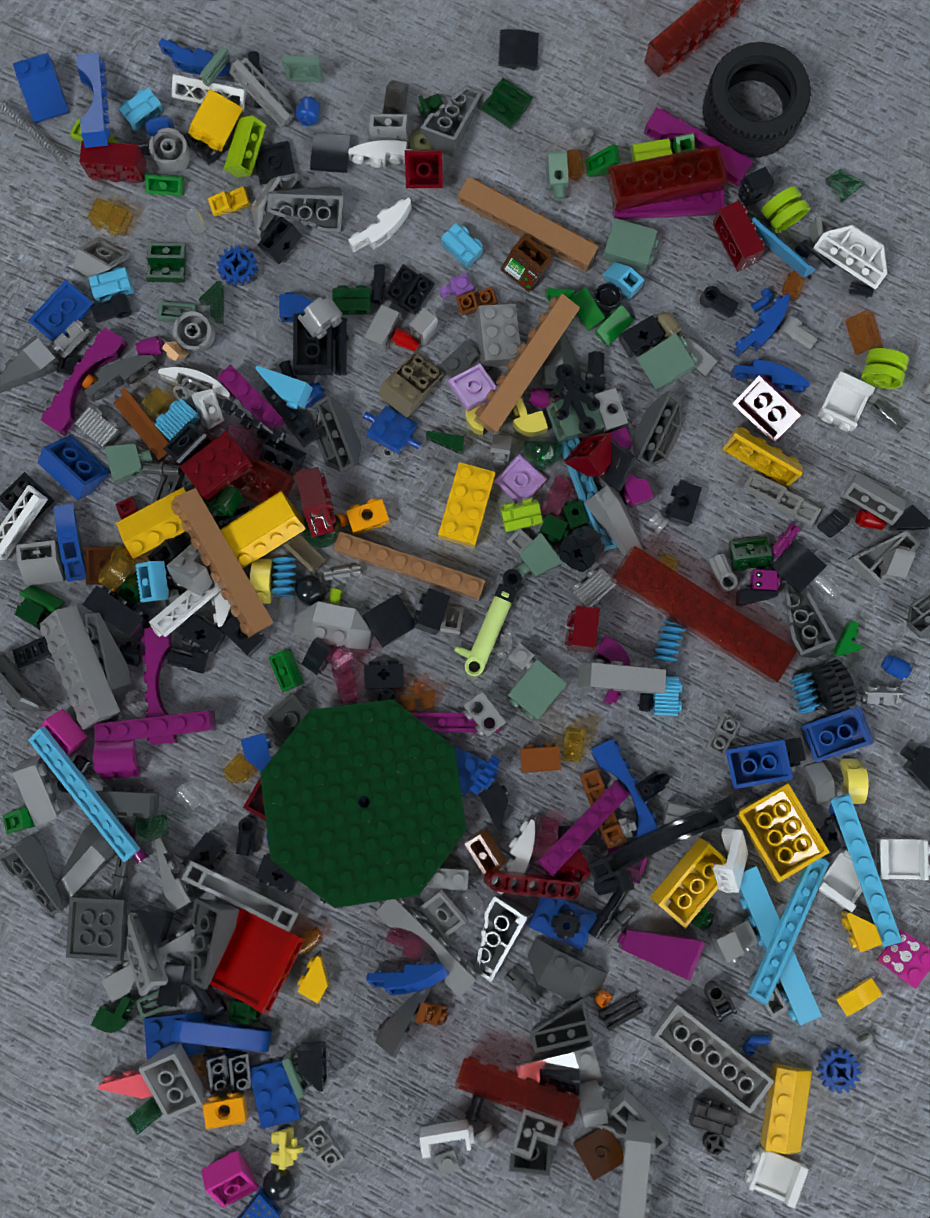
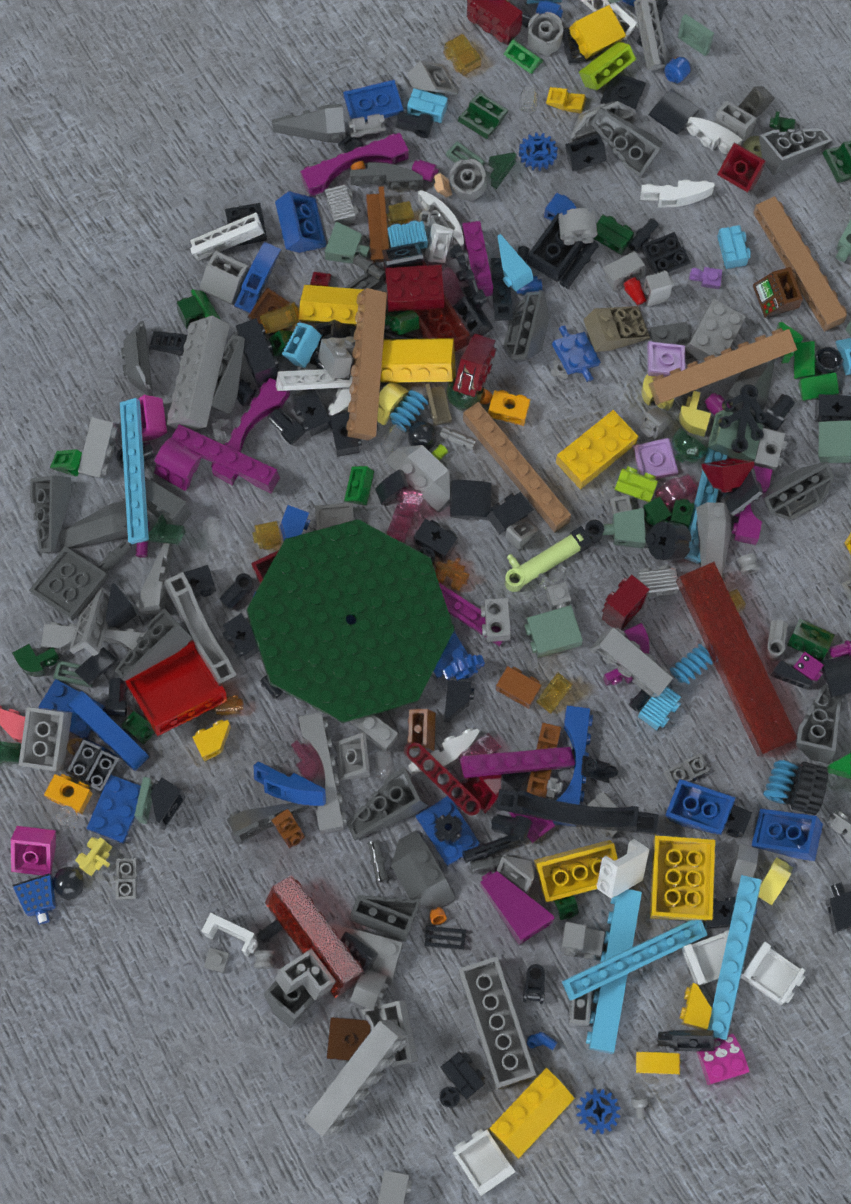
camera: 35 degrees right, 10 degrees down
dark green slope [426,431,464,455] -> none
dark orange slope [456,286,499,316] -> none
black brick [665,481,702,527] -> none
none -> light grey slope [497,855,534,894]
none -> black hinge [657,1030,716,1051]

